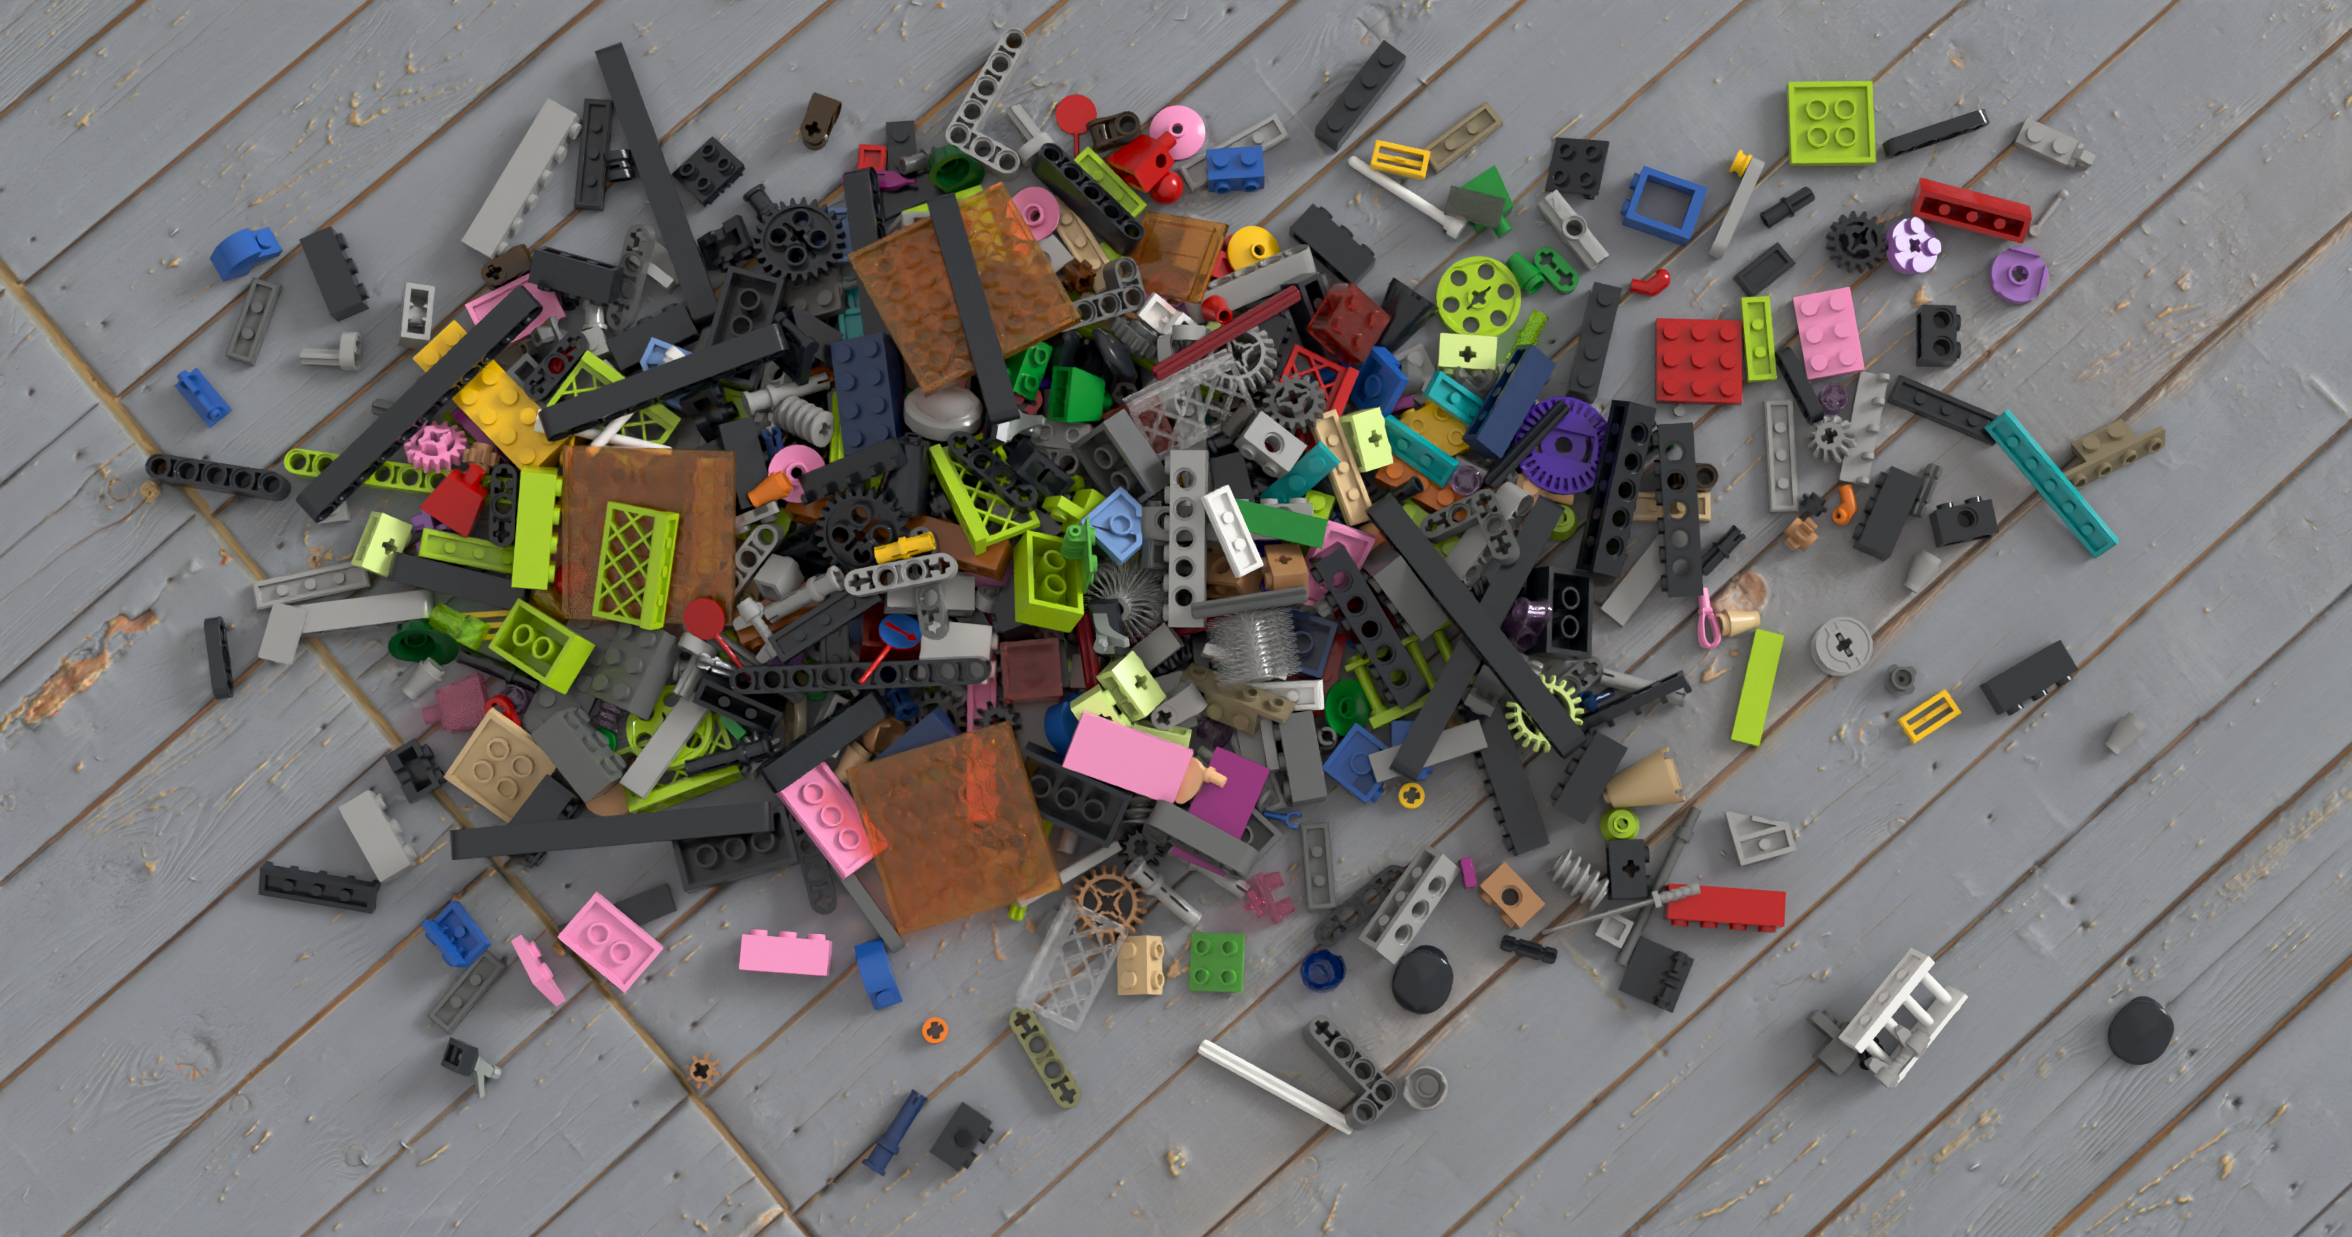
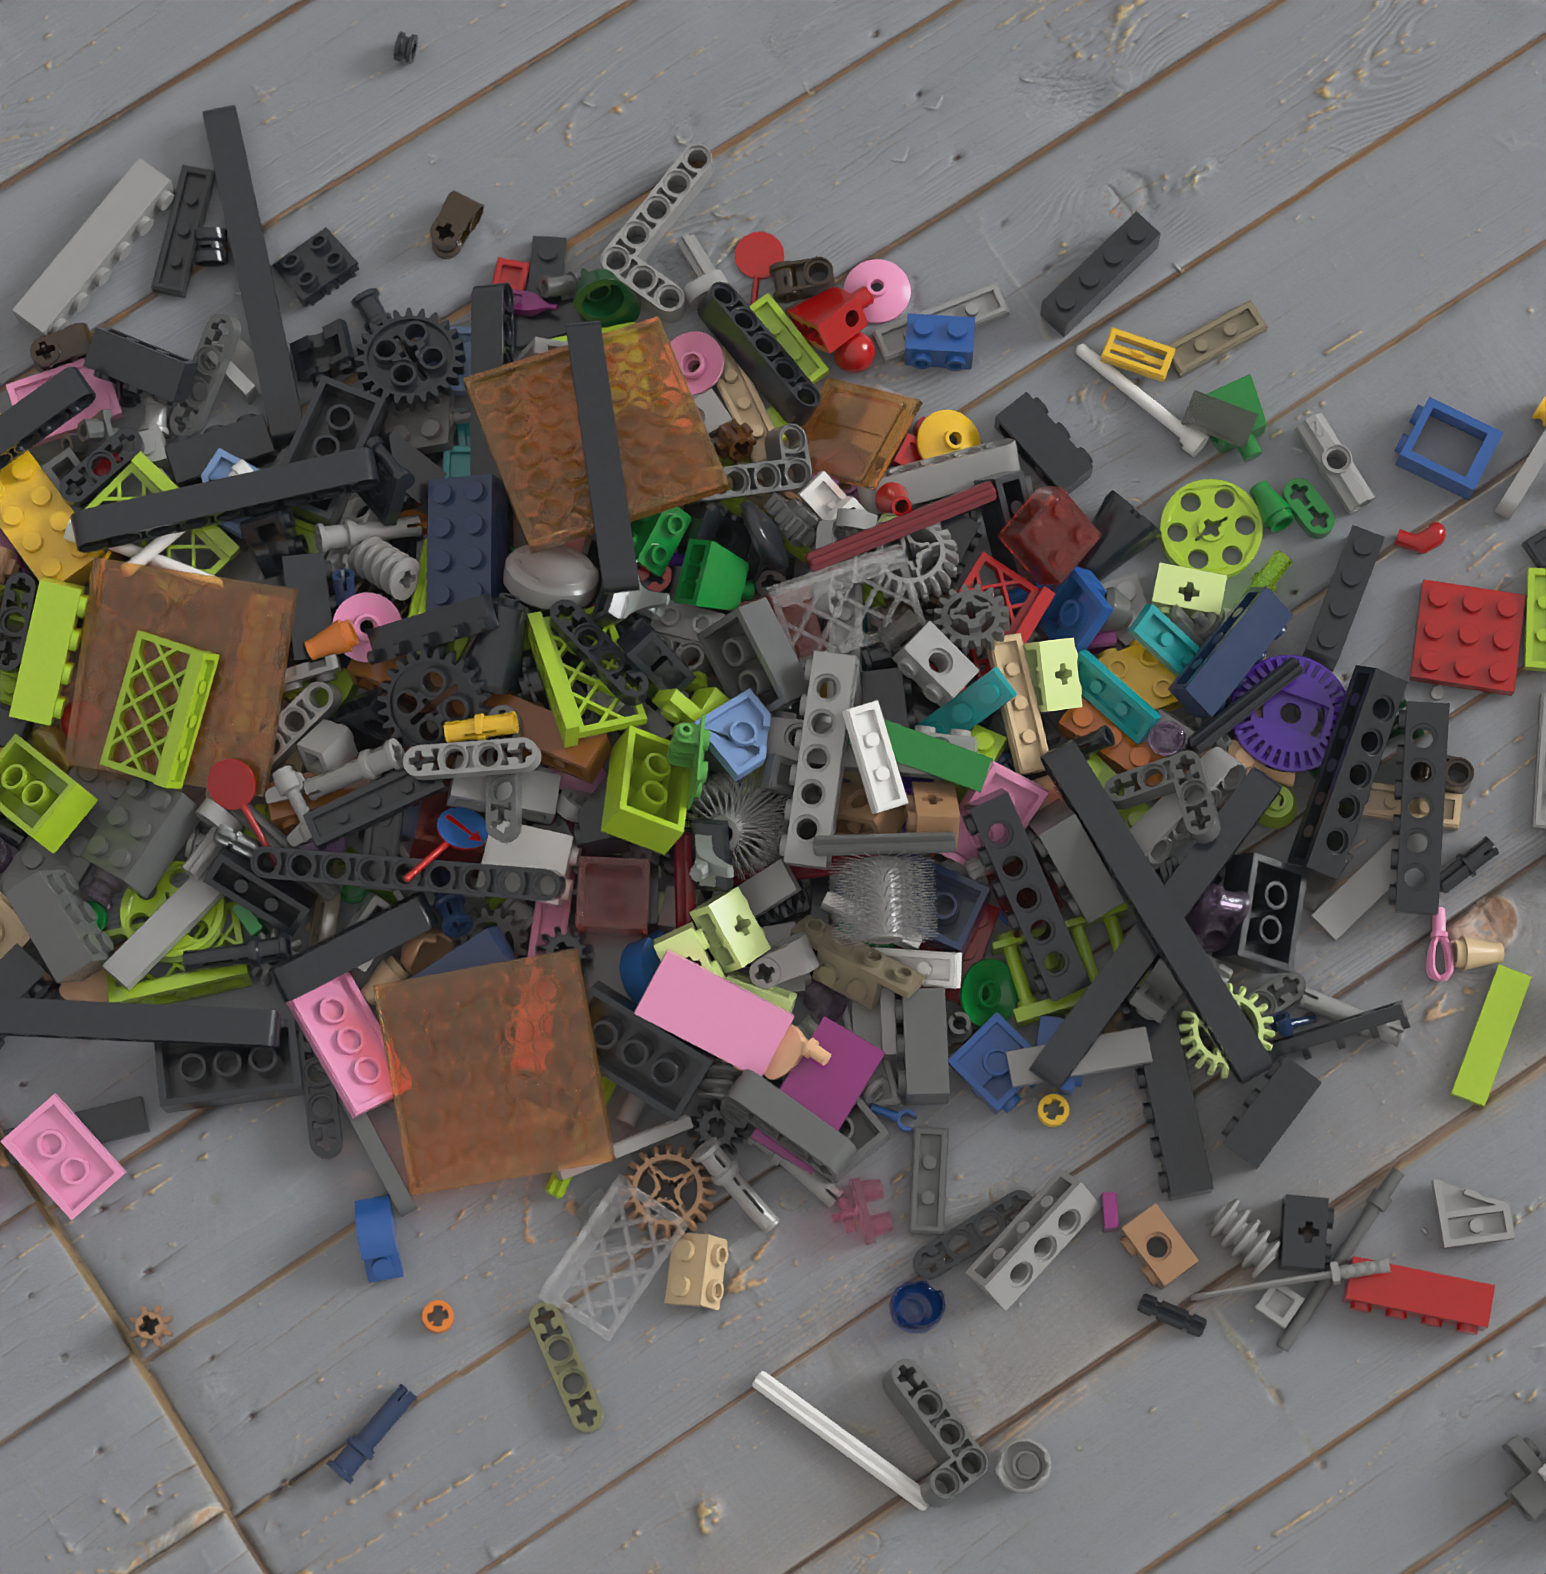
camera: 10 degrees right, 5 degrees down
bright pink brick [739,929,833,977] -> none
black brick [929,1102,994,1171] -> none
bright green hinge [1189,932,1245,993] -> none
black piece [1392,945,1454,1015] -> none
black hinge [1545,137,1610,200] -> none
lime cone [1600,807,1640,841] -> none
tan cone [1603,746,1685,808] -> none
black hinge [1618,936,1694,1013] -> none

